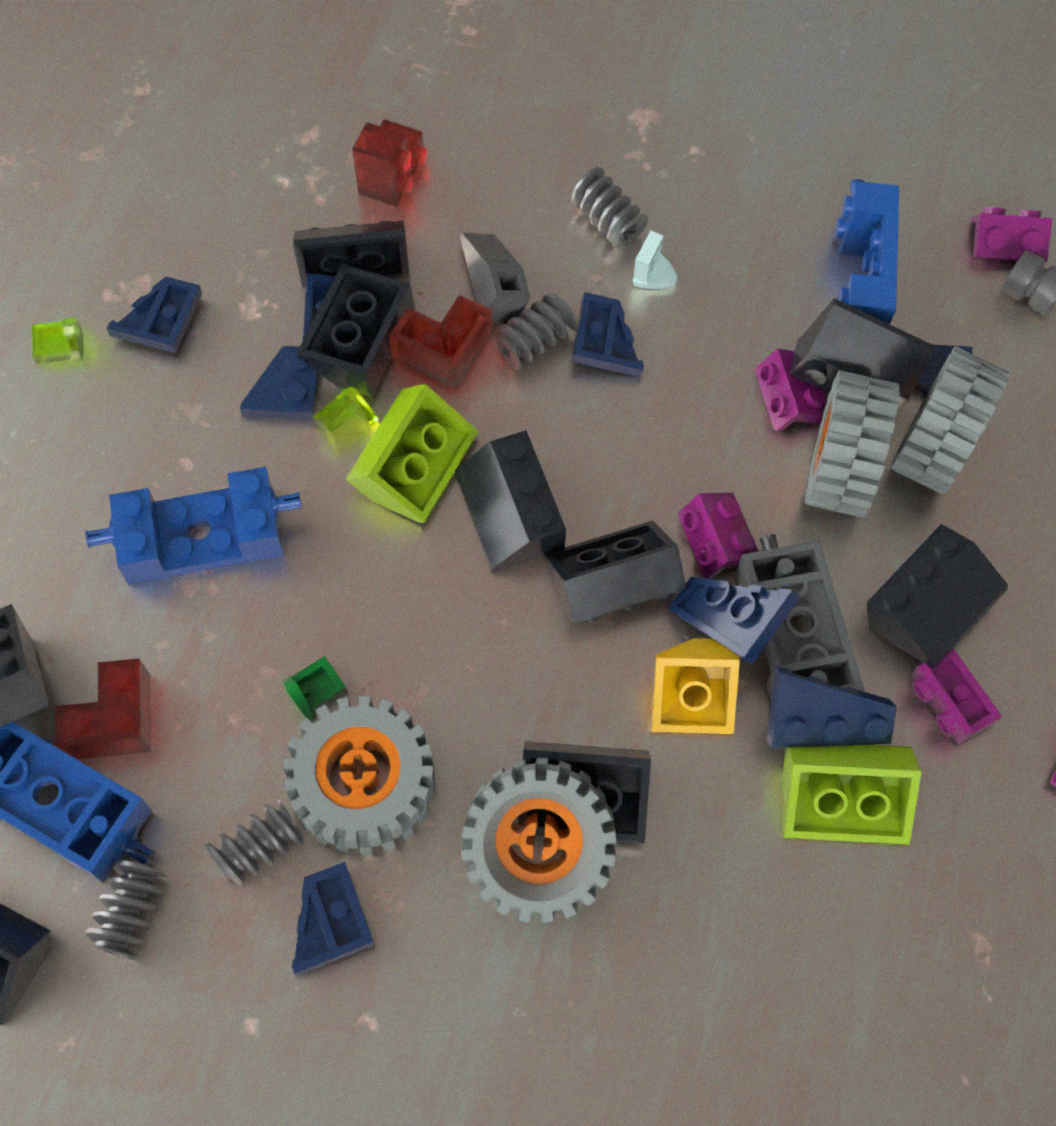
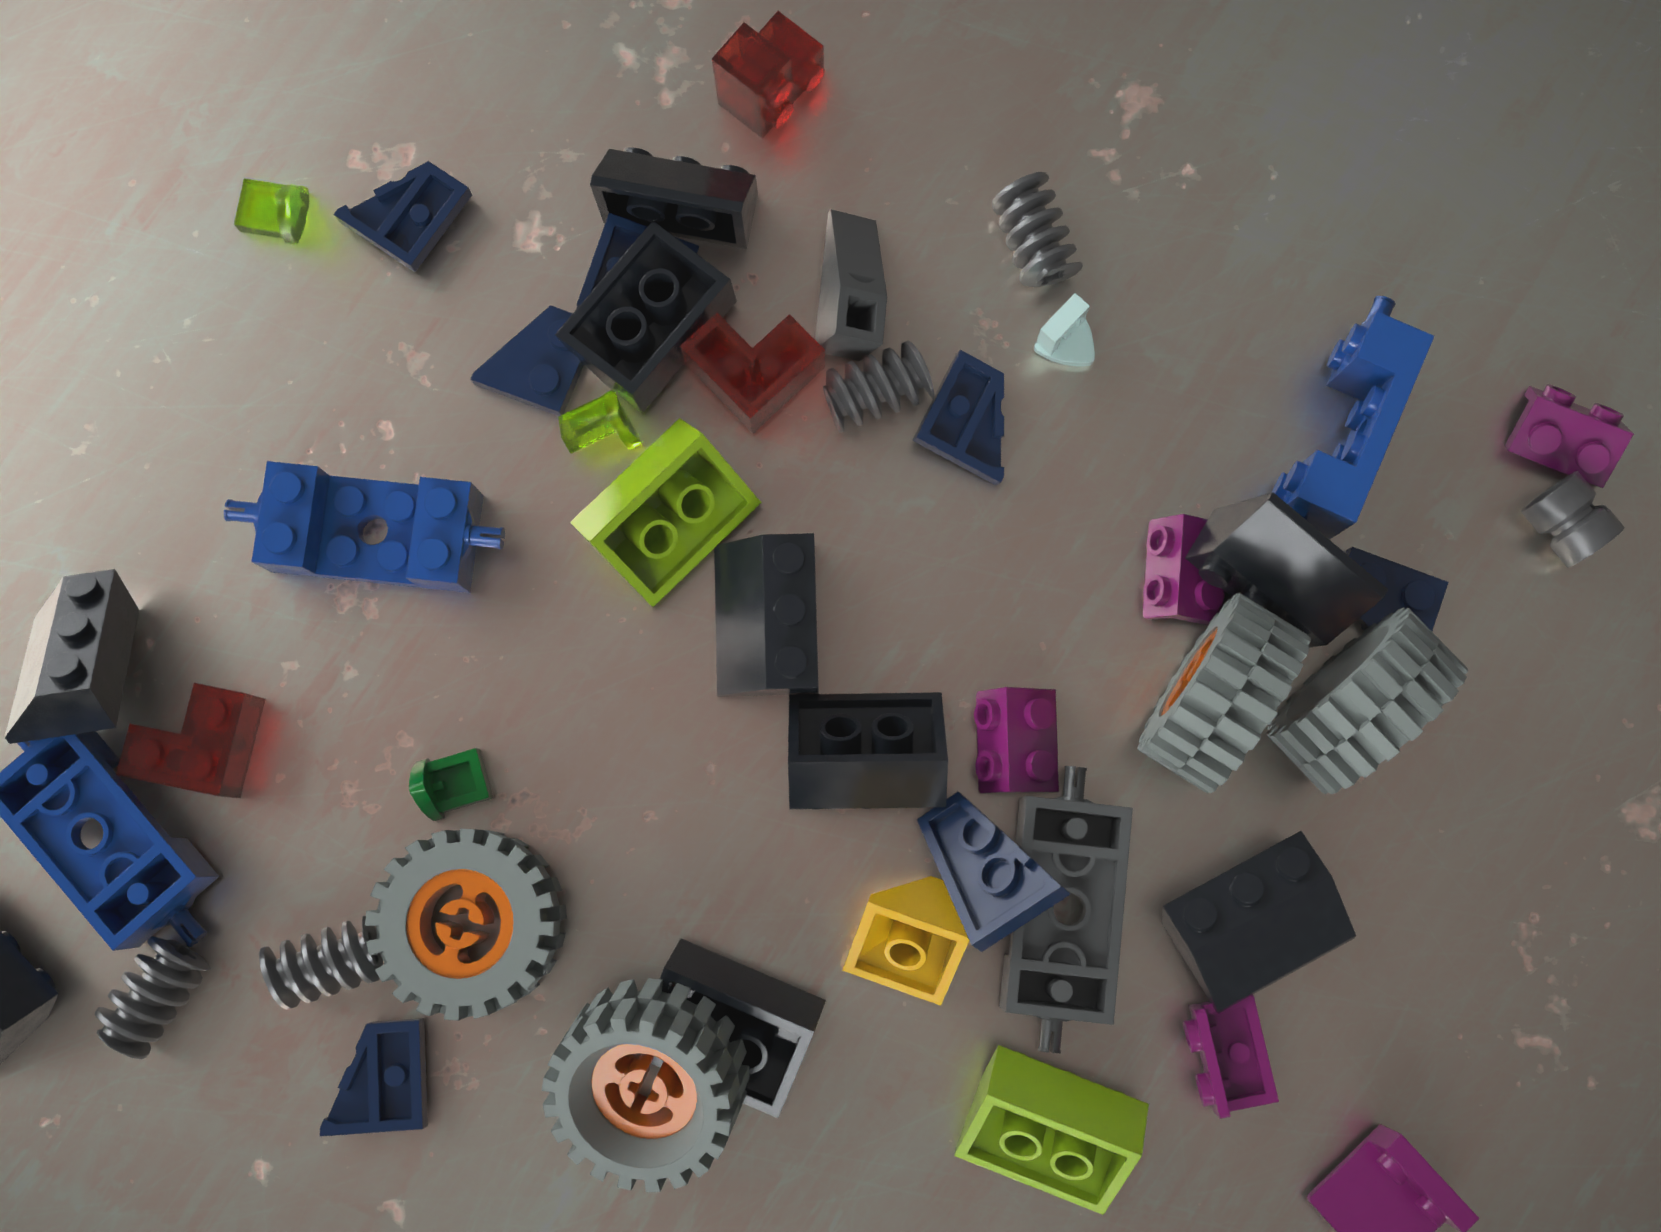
camera: 20 degrees right, 15 degrees up
dark blue wing [767,666,897,748] -> none

